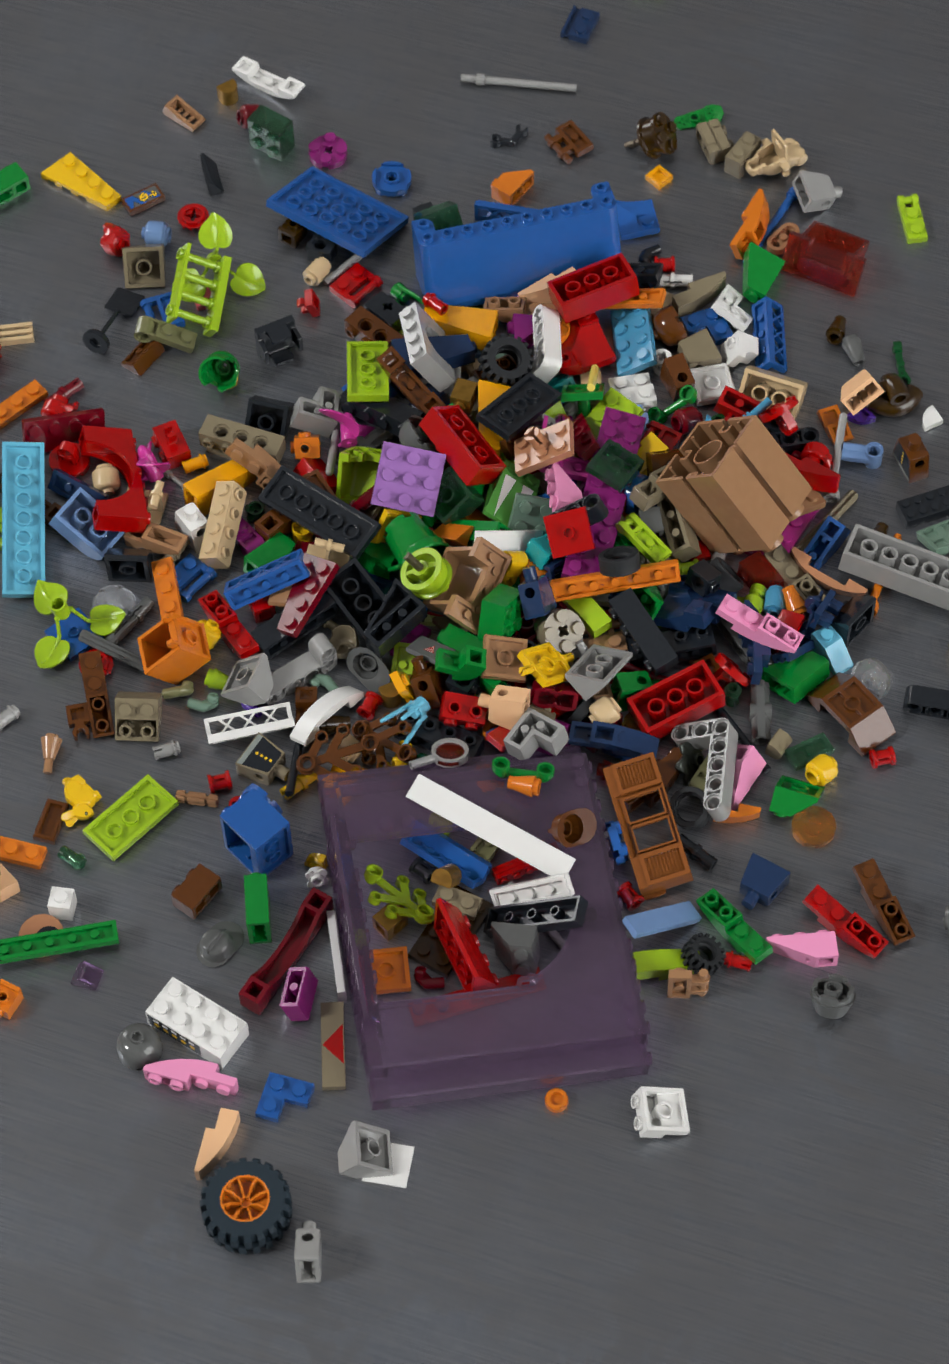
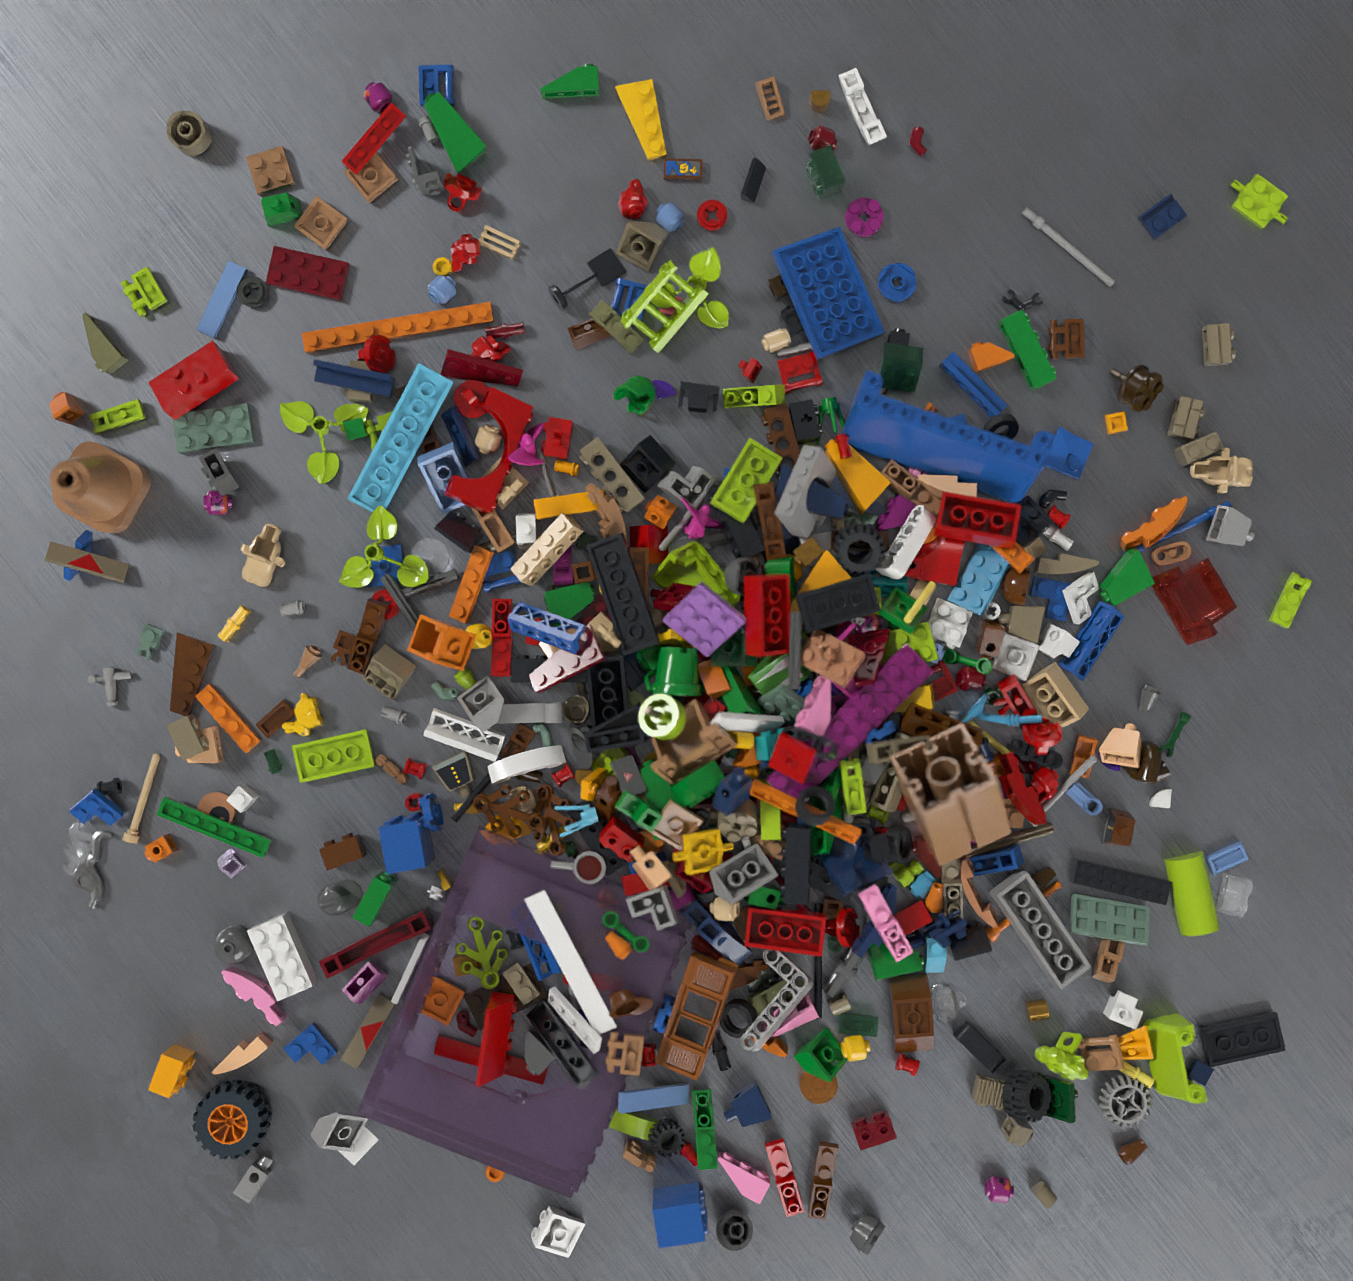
camera: 30 degrees right, 30 degrees up
olive arm [162,680,195,699] -> none
pearl gold brick [431,864,462,889] -> none
clear green plate [585,439,644,493] -> none
green piece [674,104,724,130] -> none
dark brown cone [825,315,846,345] -> none
none -> light orange brick [148,1044,196,1099]
none -> medium nougat plate [605,1031,644,1076]
none -> blue container [652,1182,709,1249]
none -> dark purple tile [653,380,676,400]
none -> lime slope [723,385,786,408]
none -> dark grey axle [788,612,802,690]
none -> dark red brick [851,1111,897,1151]
none -> dark red arm [909,126,927,157]
none -> green brick [997,309,1057,391]
none -> dark tan brick [1202,323,1235,367]

